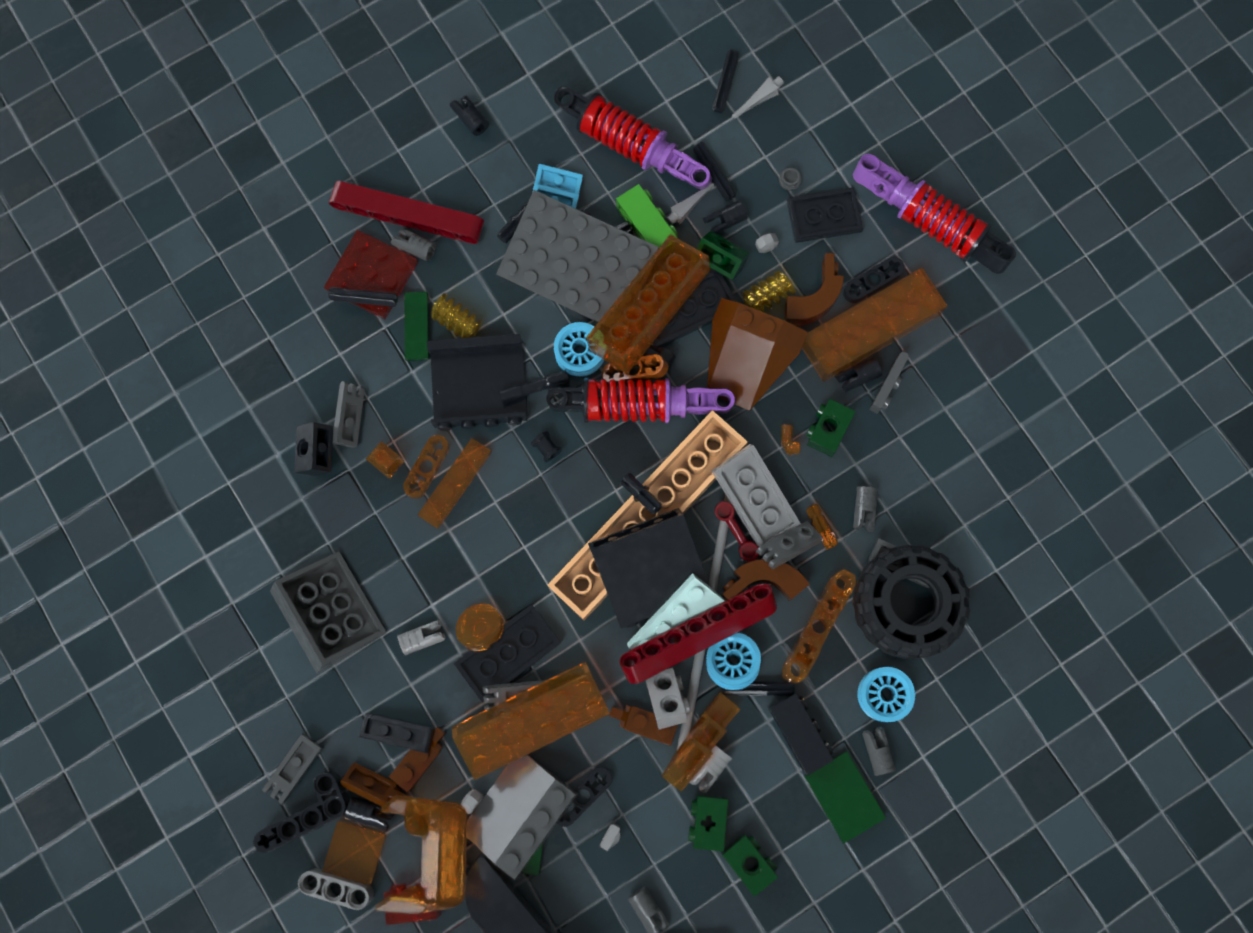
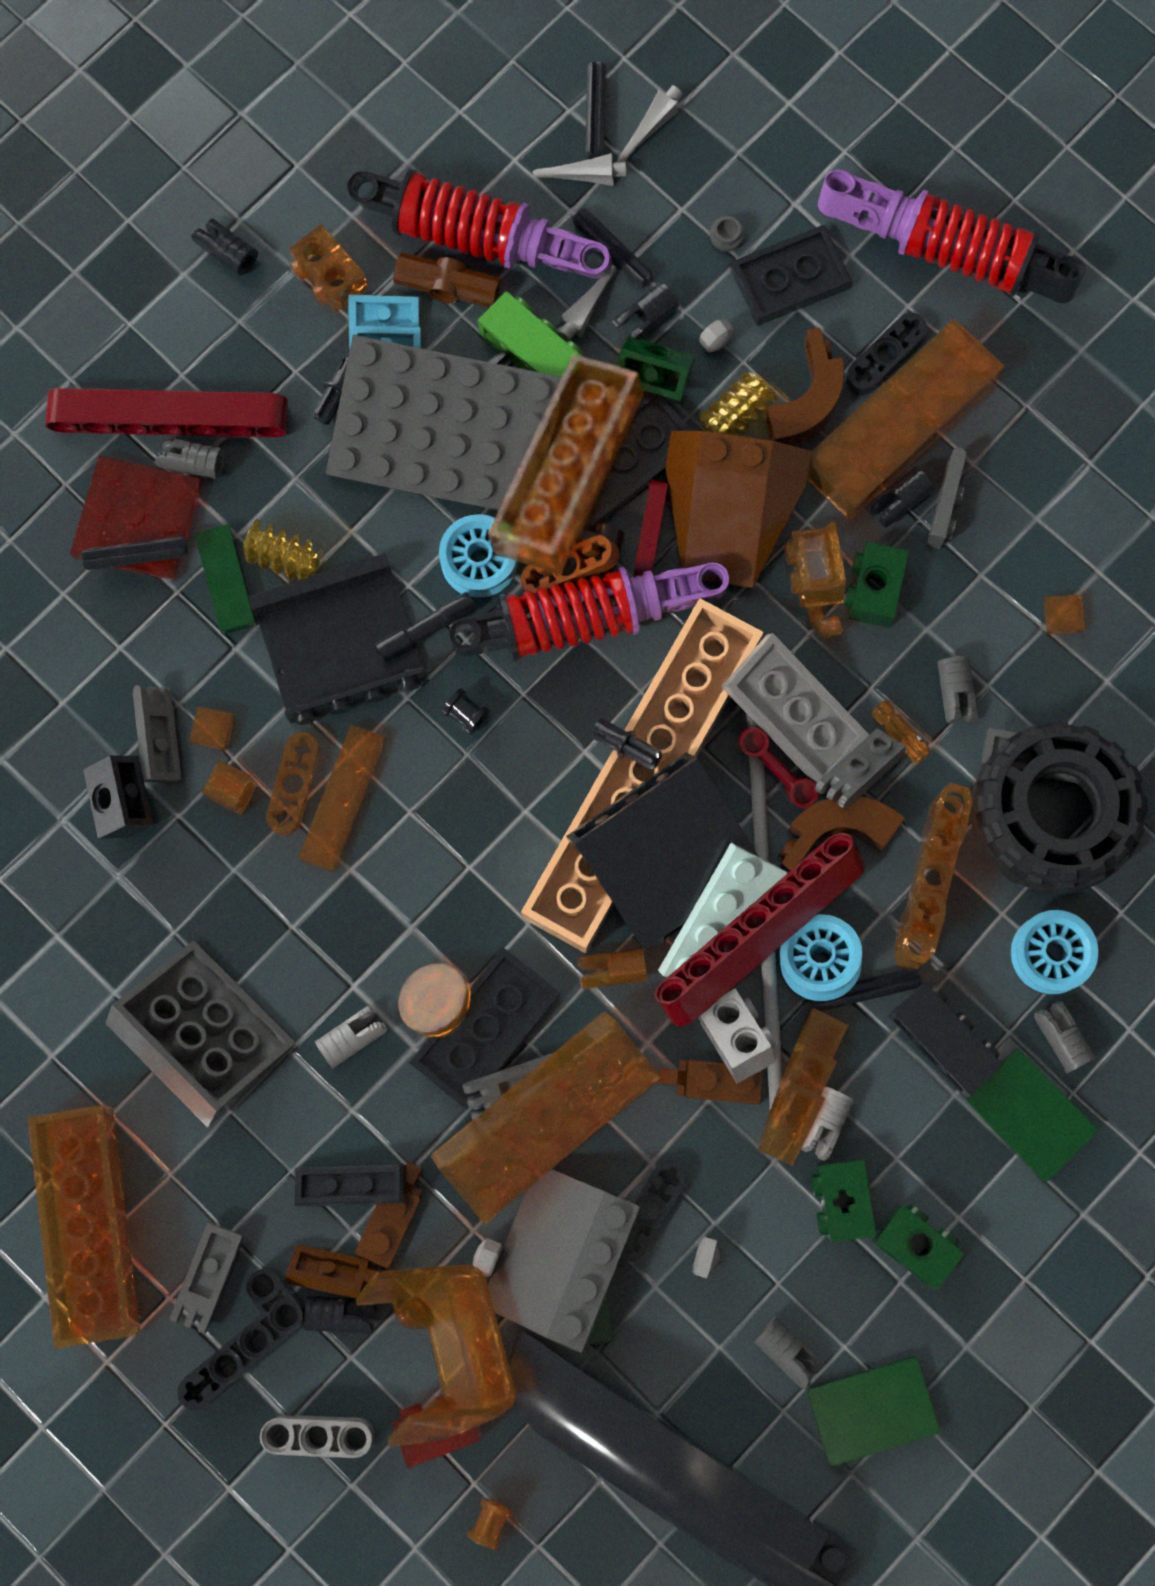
camera: 15 degrees left, 0 degrees up
clear orange tile [322,820,386,885] -> none
none -> clear orange brick [27,1105,141,1349]
none -> clear orange plate [189,707,235,751]
none -> clear orange brick [289,224,368,313]
none -> reddish brown piece [393,252,501,308]
none -> light grey piece [533,153,627,186]
none -> clear orange hinge [578,948,647,989]
none -> dark red beam [633,479,668,578]
none -> clear orange window [785,522,846,607]
none -> clear orange plate [1043,595,1085,635]

